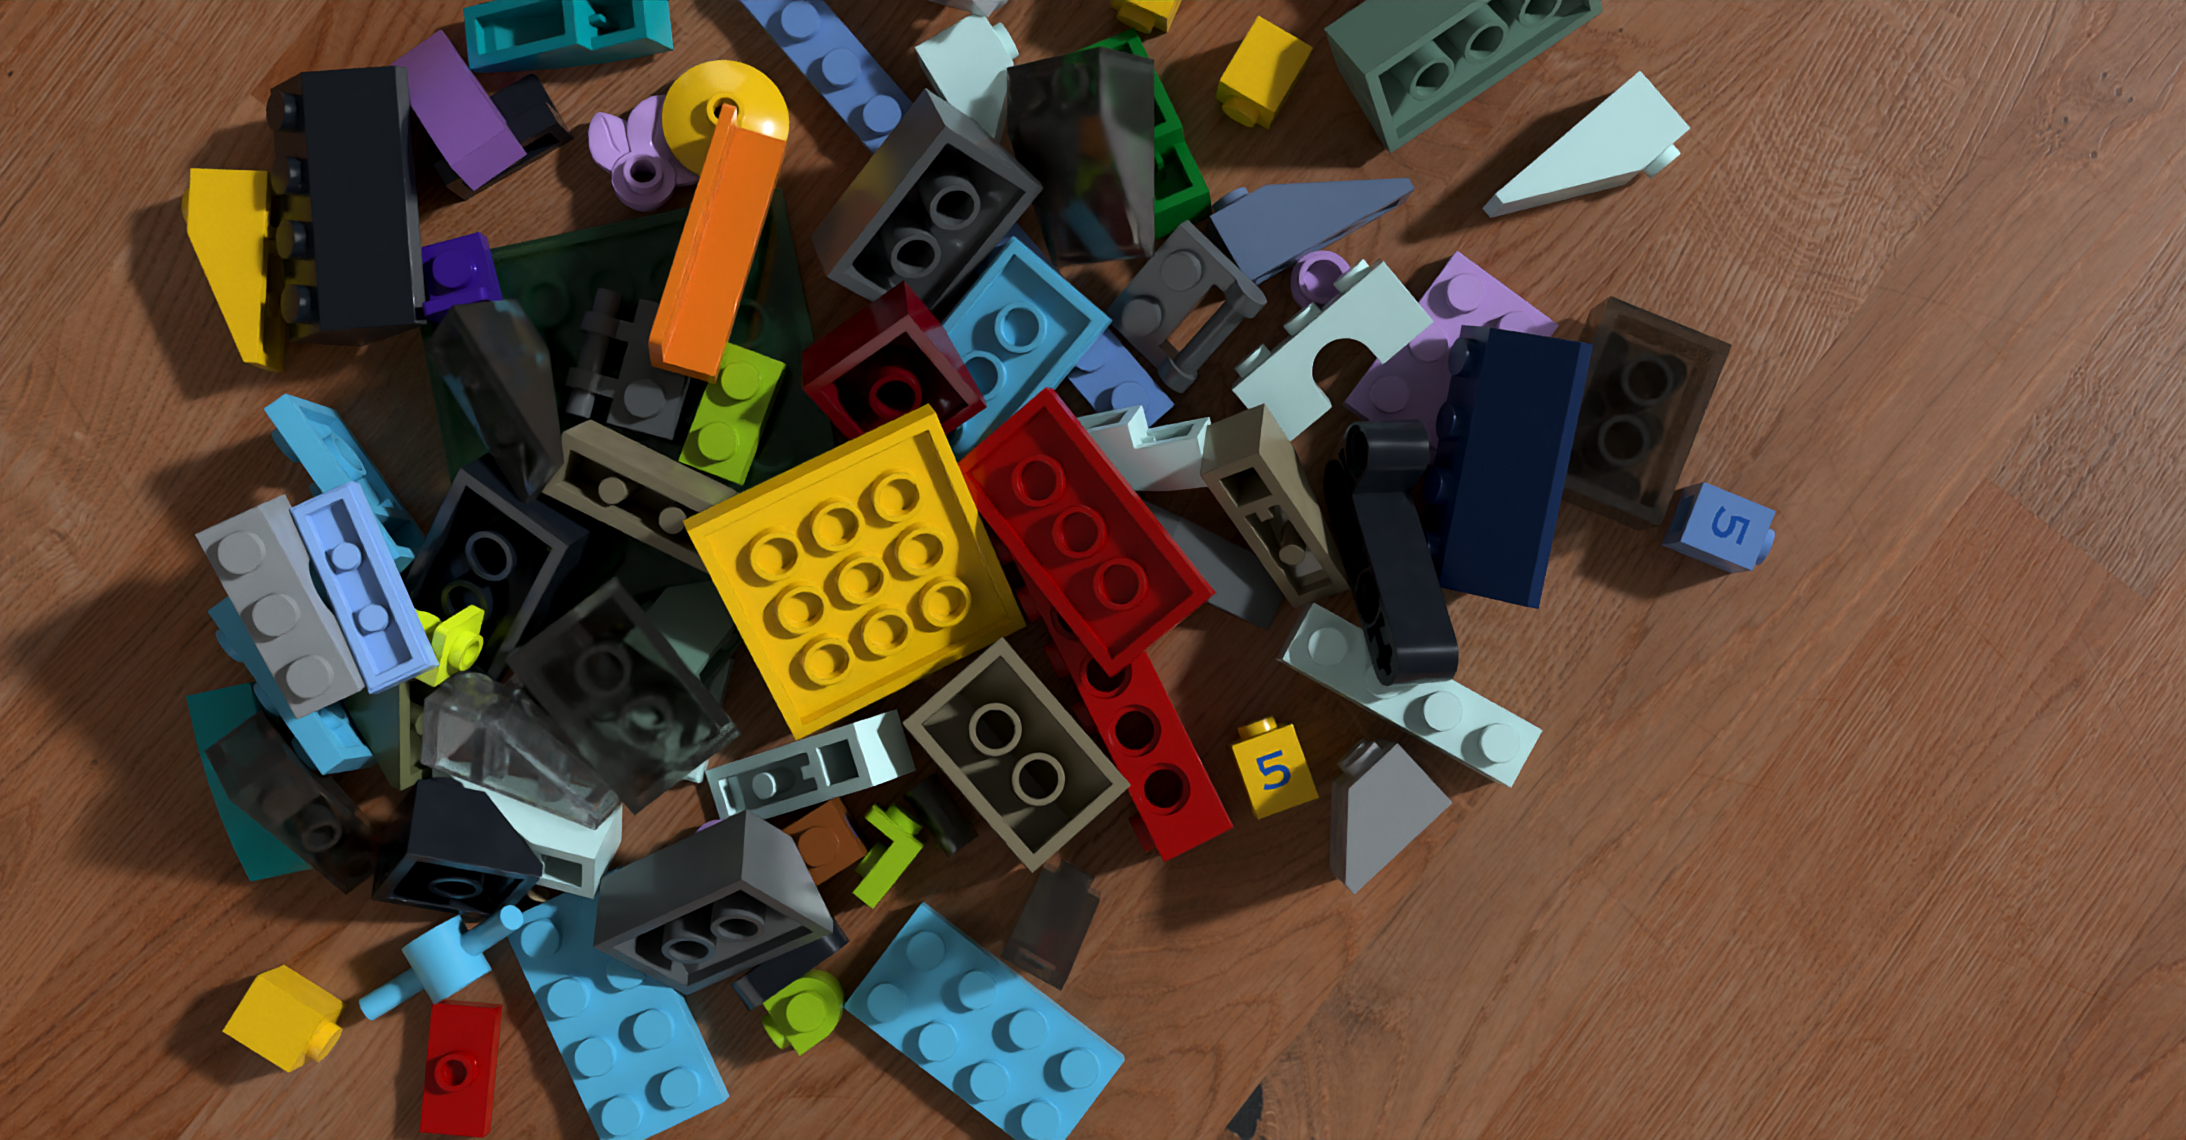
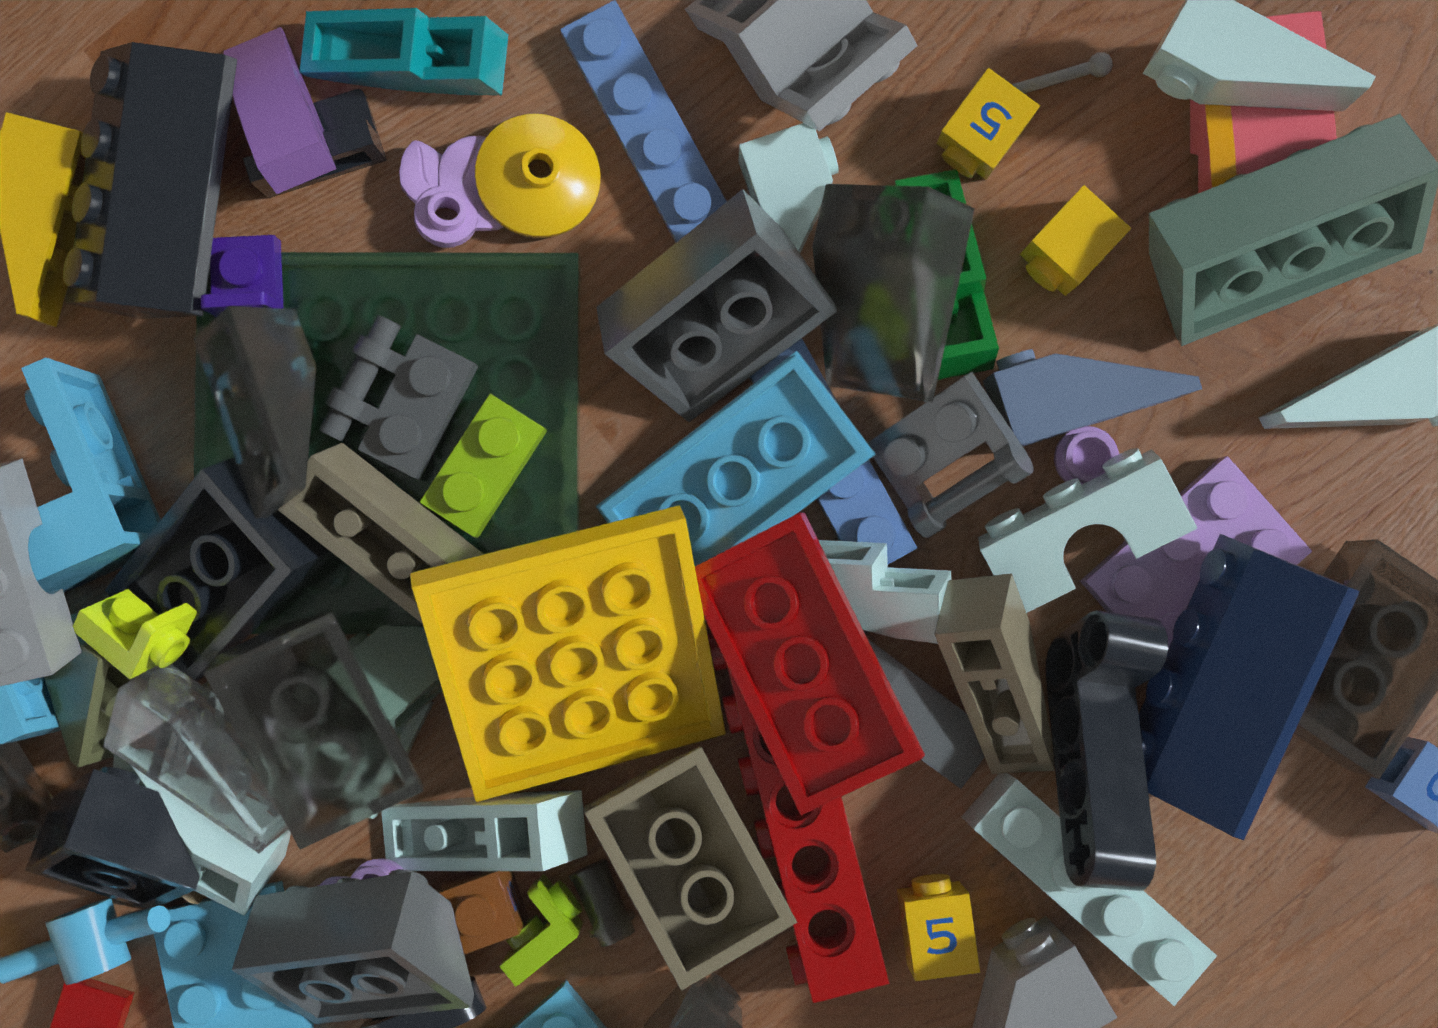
camera: 15 degrees right, 0 degrees up
light blue tile [289,481,440,694] -> none
orange panel [648,103,787,384] -> none
dark red slope [801,280,987,441] -> none

